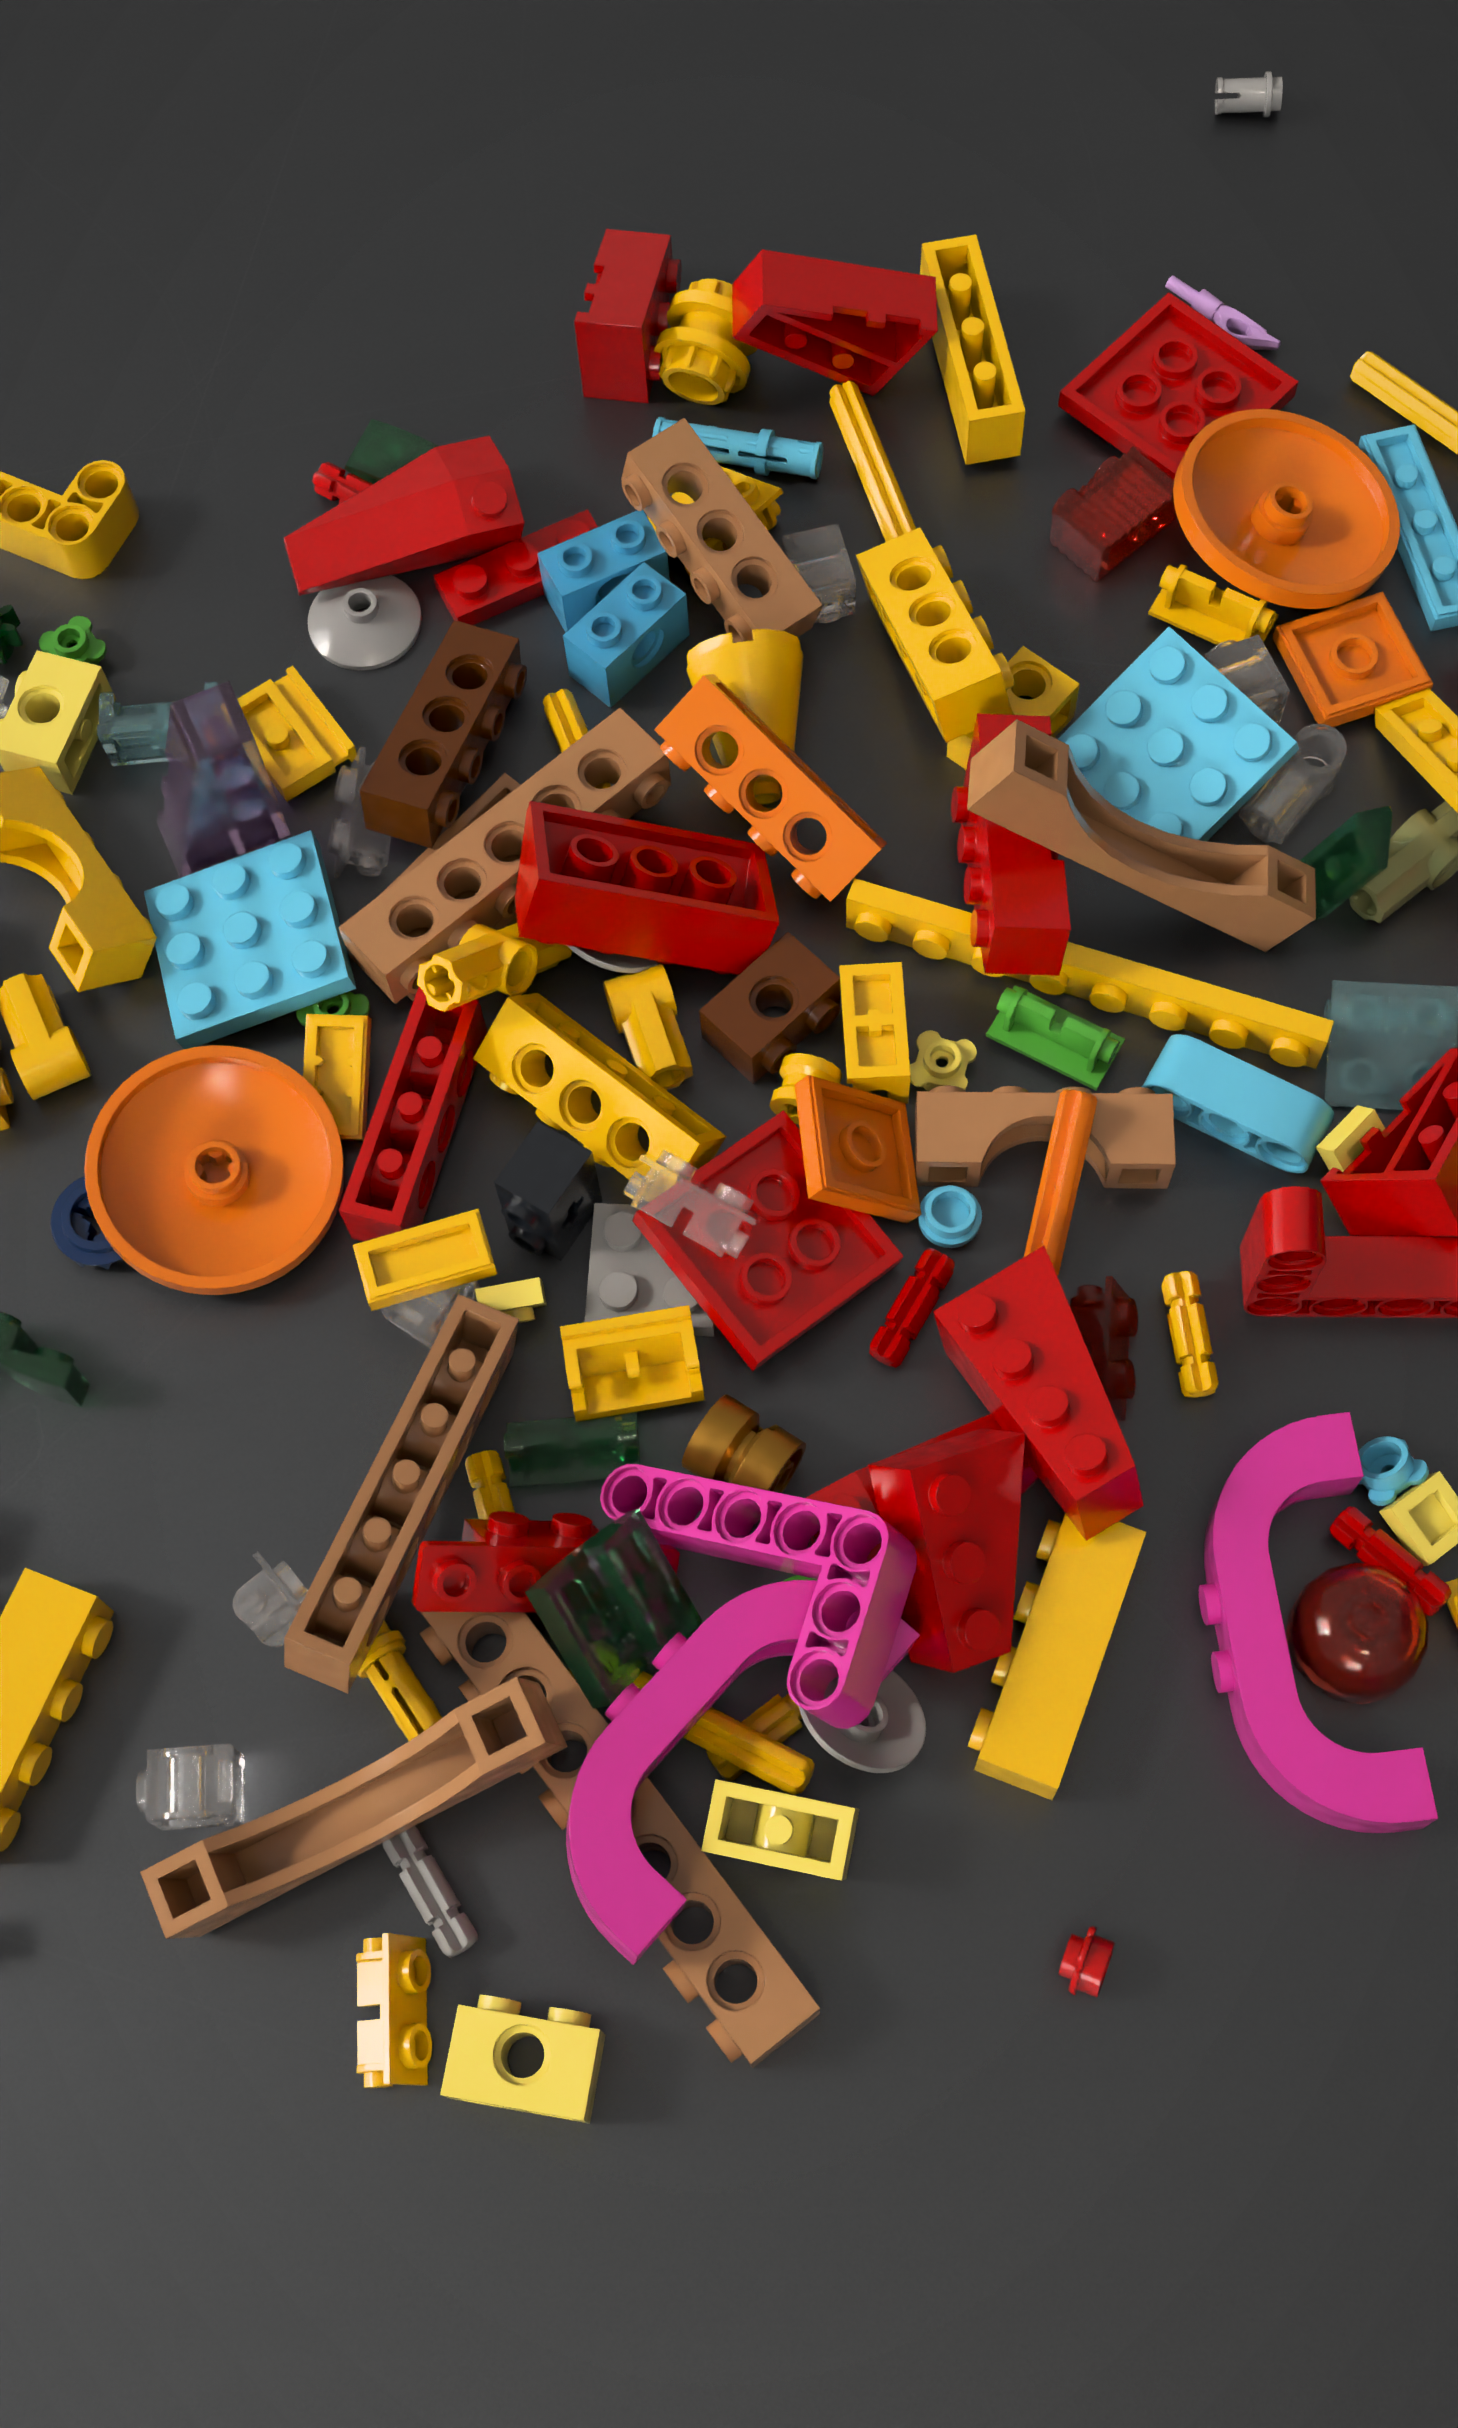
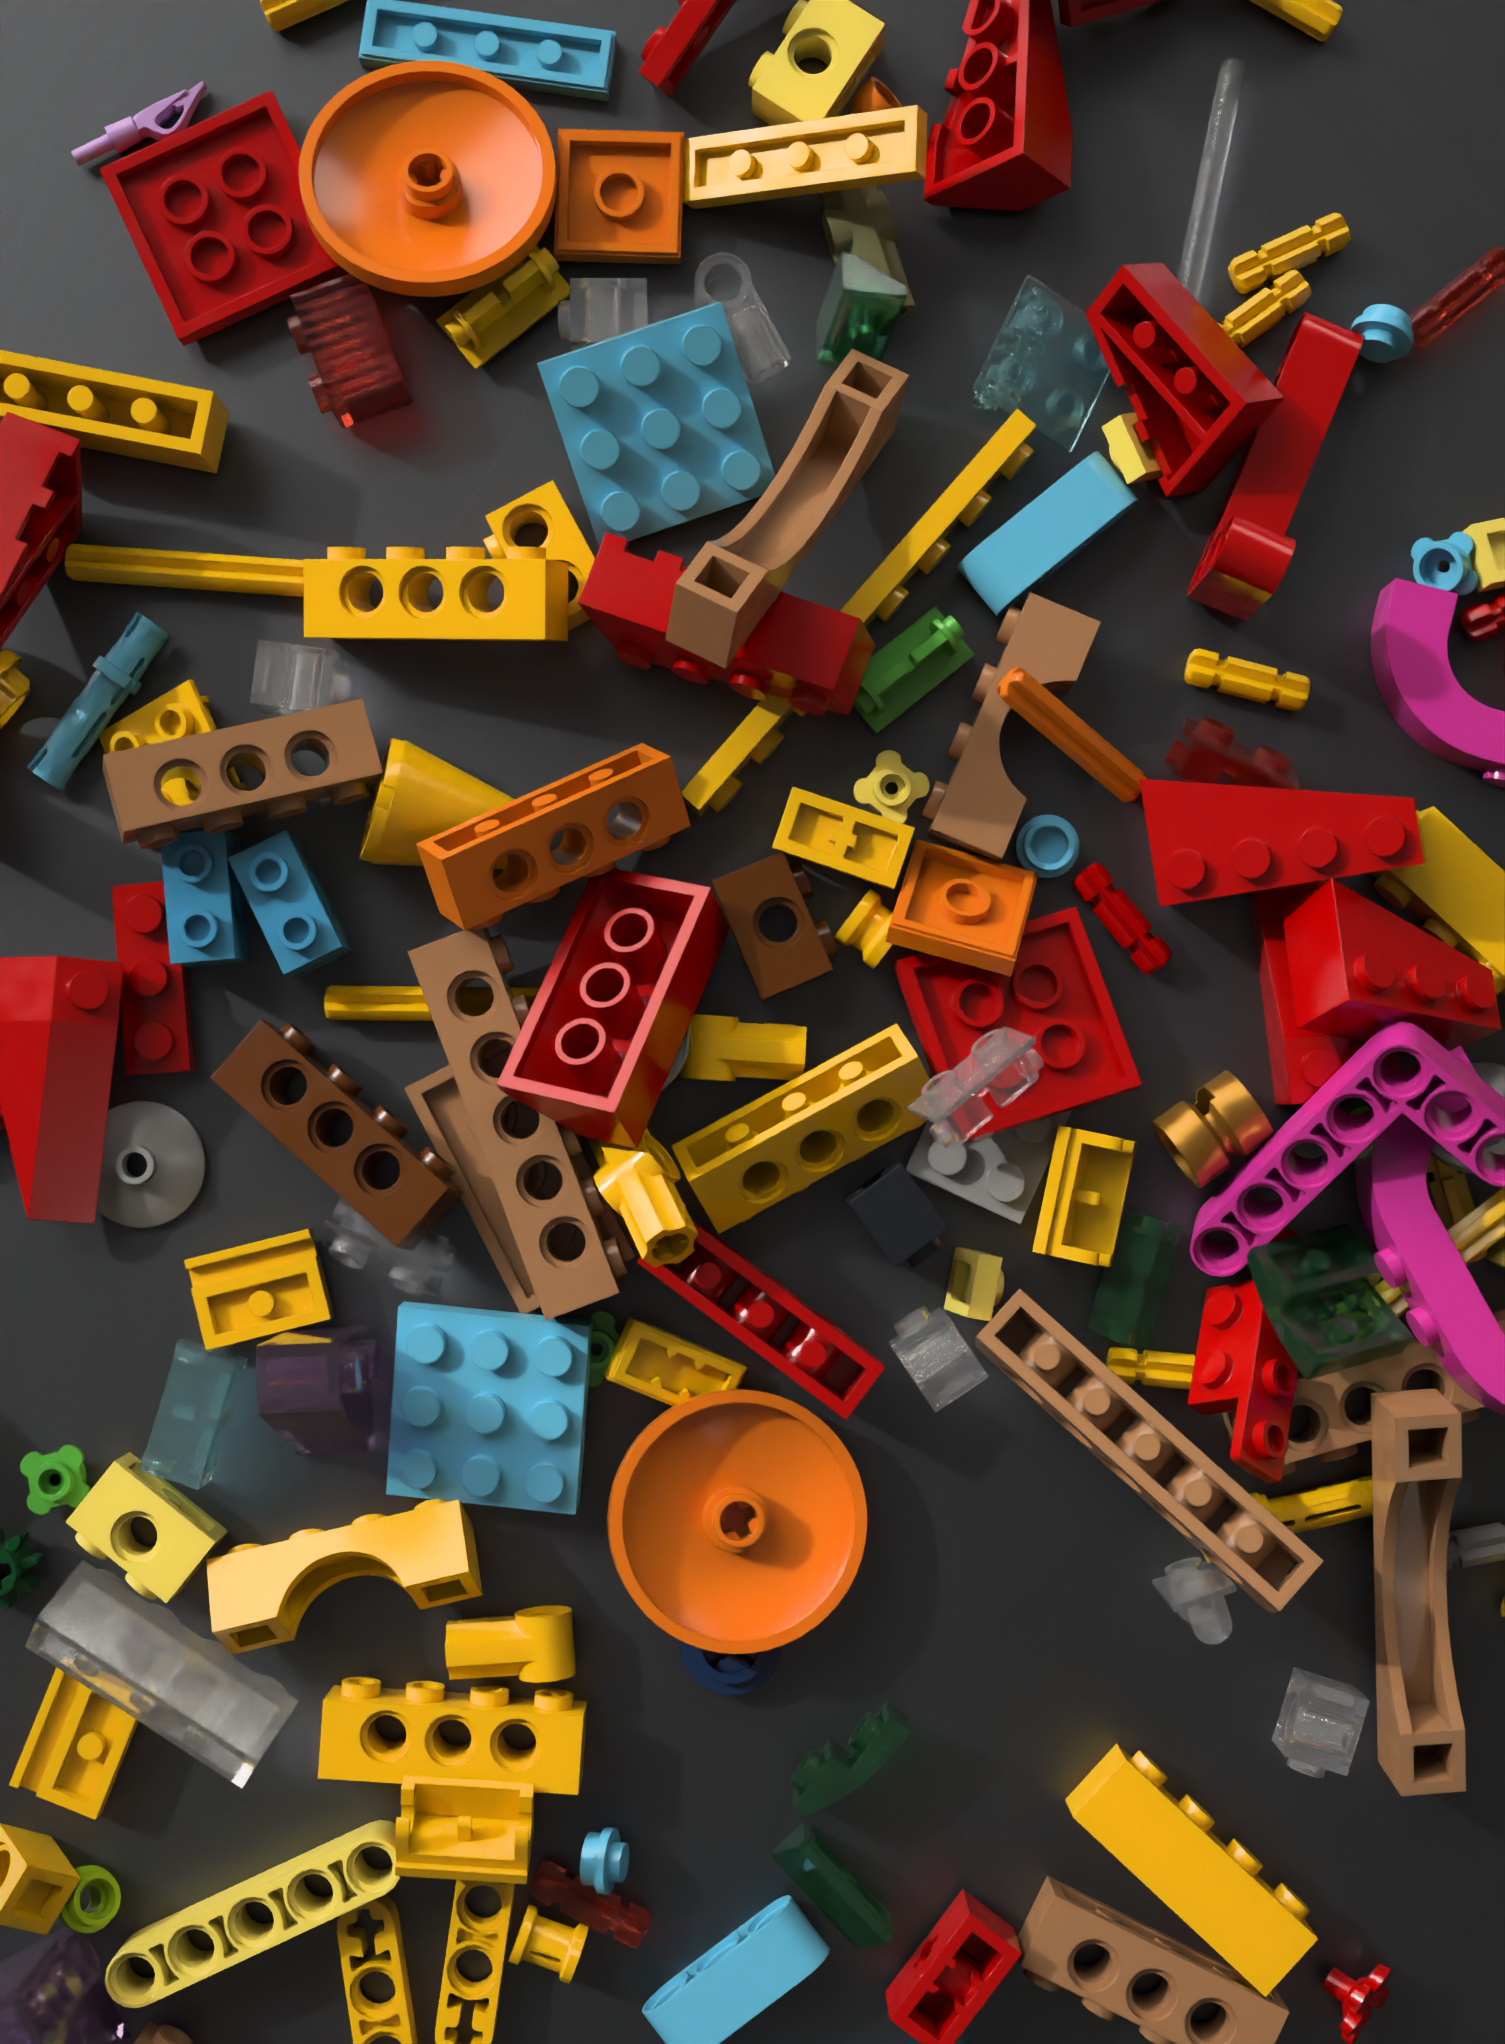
camera: 75 degrees left, 20 degrees up
yellow tile [353,1208,498,1311] -> none

